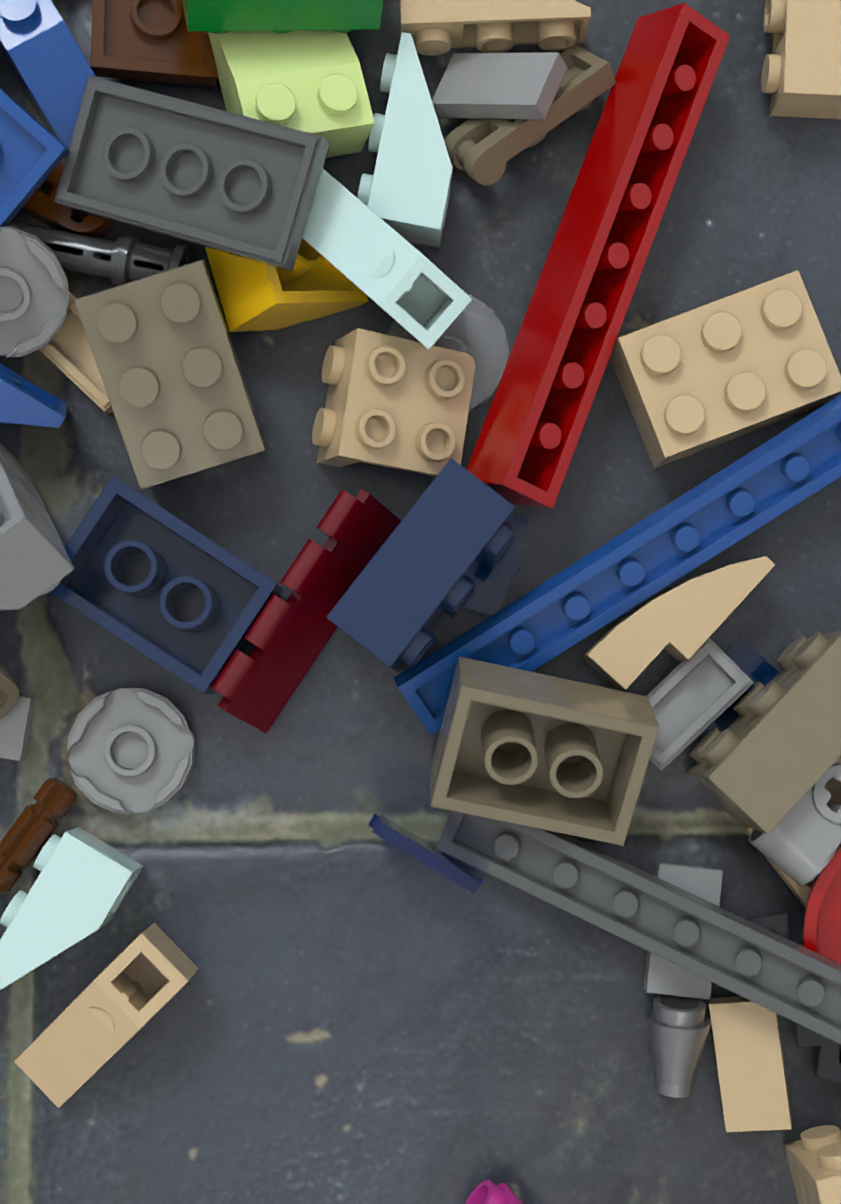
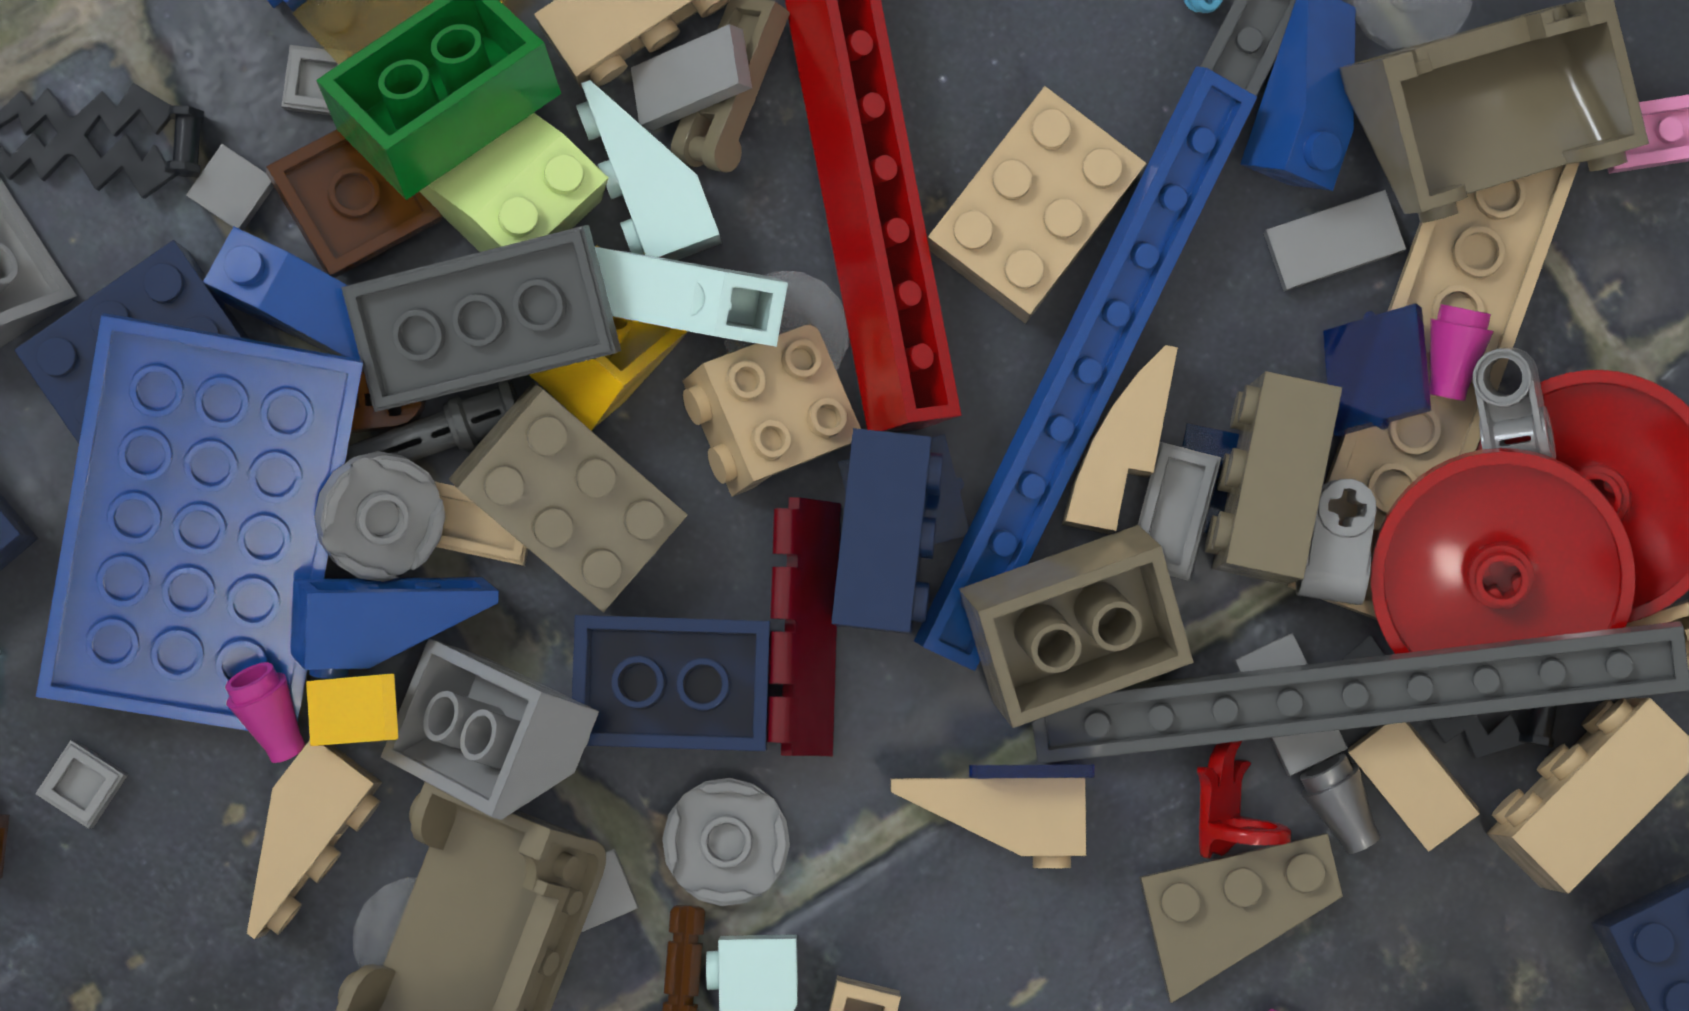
camera: 30 degrees left, 0 degrees up
none -> tan slope [890,777,1086,868]
none -> dark tan wing [1139,833,1343,1003]
none -> red piece [1197,741,1291,859]

